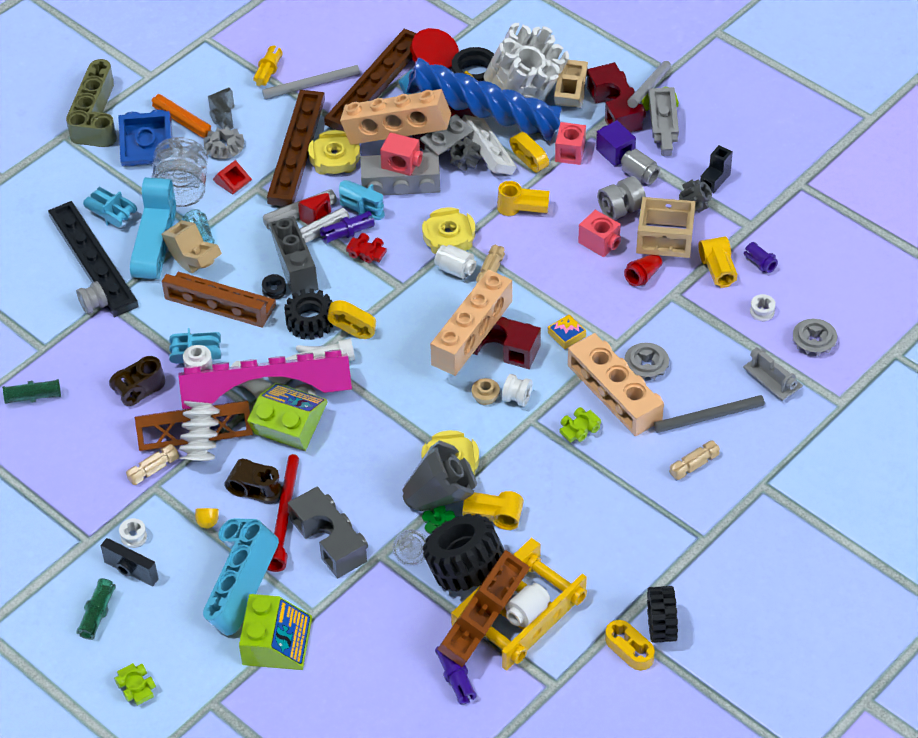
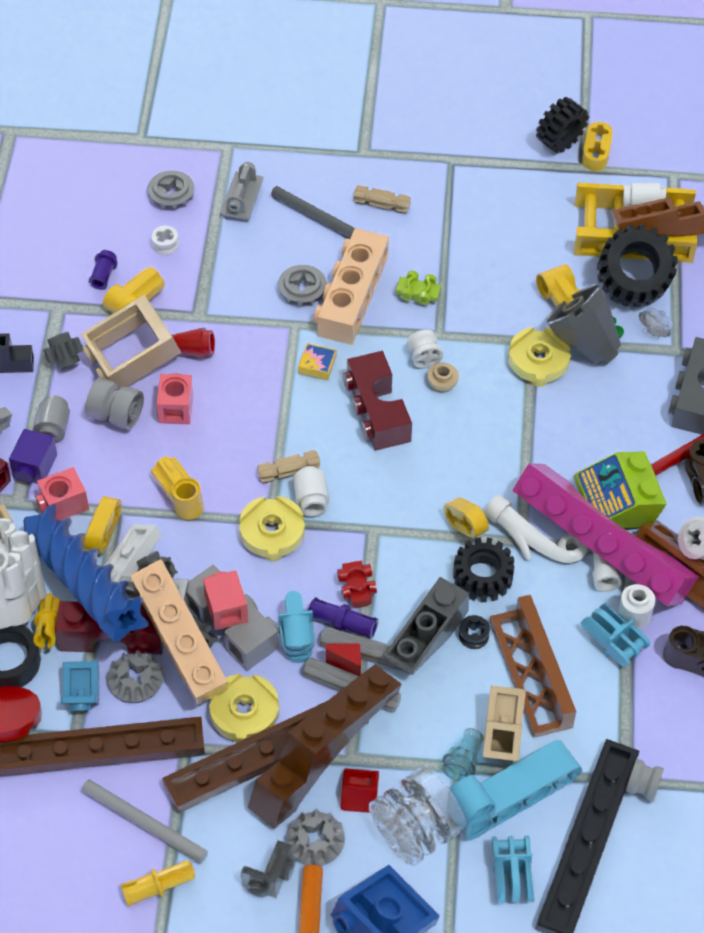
camera: 130 degrees left, 5 degrees up
light nougat brick [430,269,512,376] -> none
none -> reddish brown arch [247,664,402,829]

